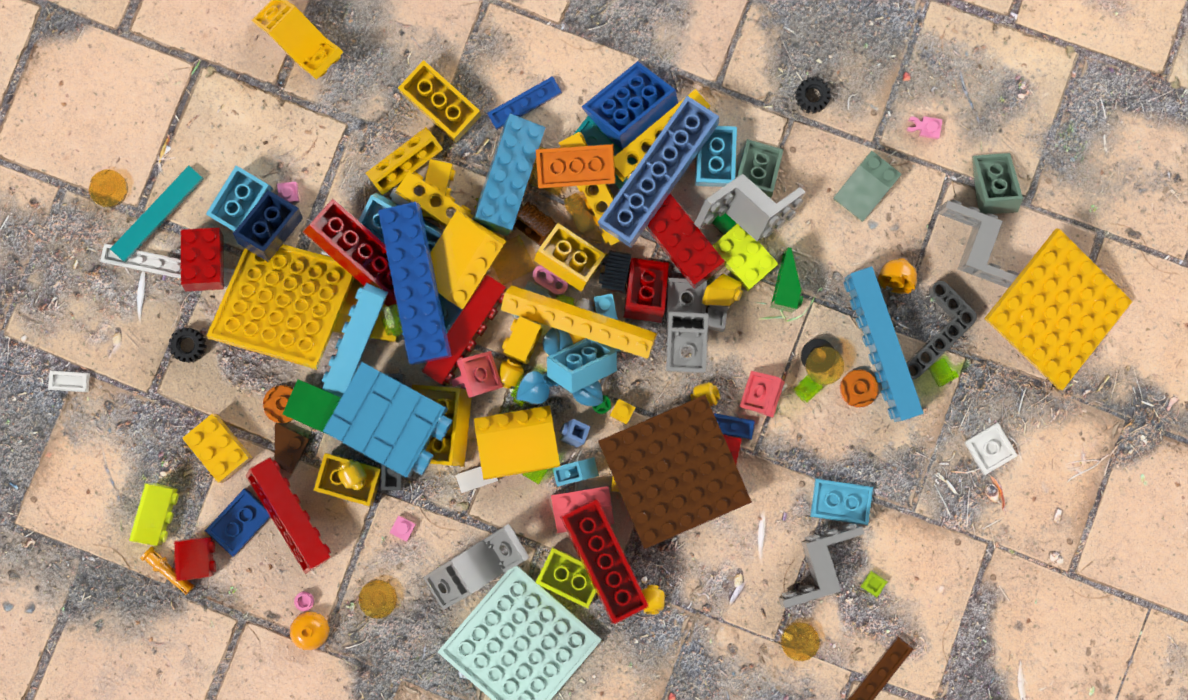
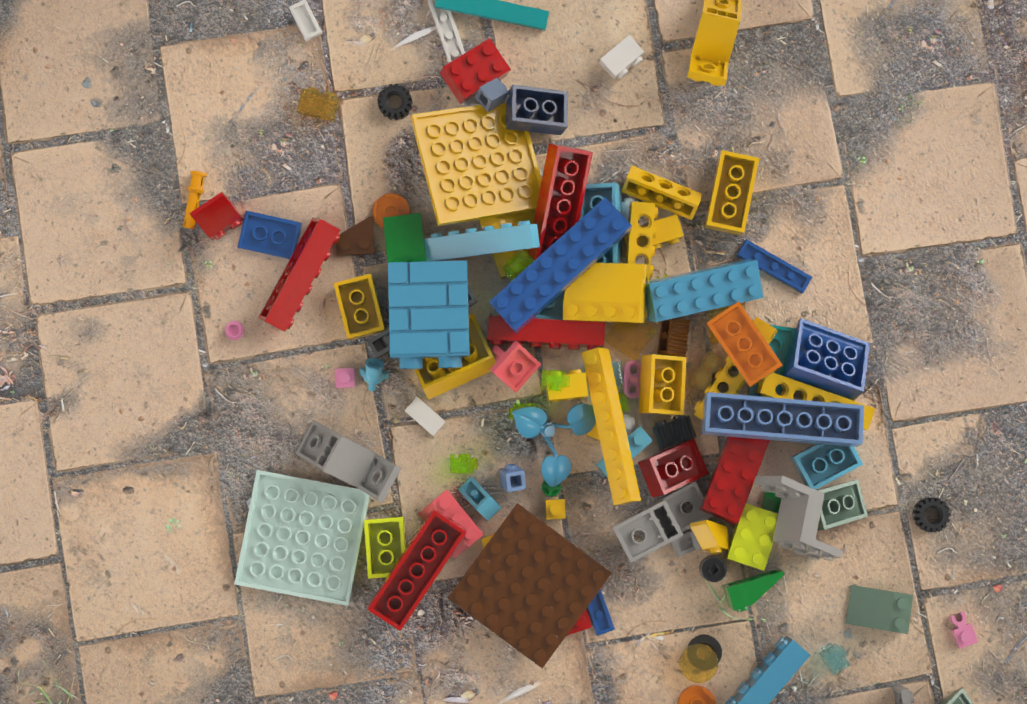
camera: 60 degrees right, 0 degrees up
neon yellow slope [129,483,179,546] -> none
yellow brick [182,413,253,483] -> none
medium azure brick [206,165,273,231] -> none
bright pink plate [277,182,299,203] -> none
light orange cylinder [290,611,330,651] -> none
yellow head [338,460,367,490] -> none
clear yellow tile [359,580,398,619] -> none
yellow slope [474,405,560,480] -> none
yellow head [498,359,524,389] -> none
medium azure brick [547,338,617,393] -> none
yellow head [642,585,665,615] -> none
yellow head [690,382,720,407] -> none
coral bracket [739,371,785,418] -> none
clear neon green panel [792,375,823,404] -> none
light orange cylinder [877,258,917,294] -> none
none -> clear yellow brick [297,87,340,122]
none -> medium azure piece [360,358,389,391]
none -> sand blue brick [476,78,509,112]
none -> clear neon green brick [541,370,570,391]
none -> white brick [600,35,644,80]
none -> black wheel [699,556,727,582]
none -> clear light blue brick [818,643,851,675]

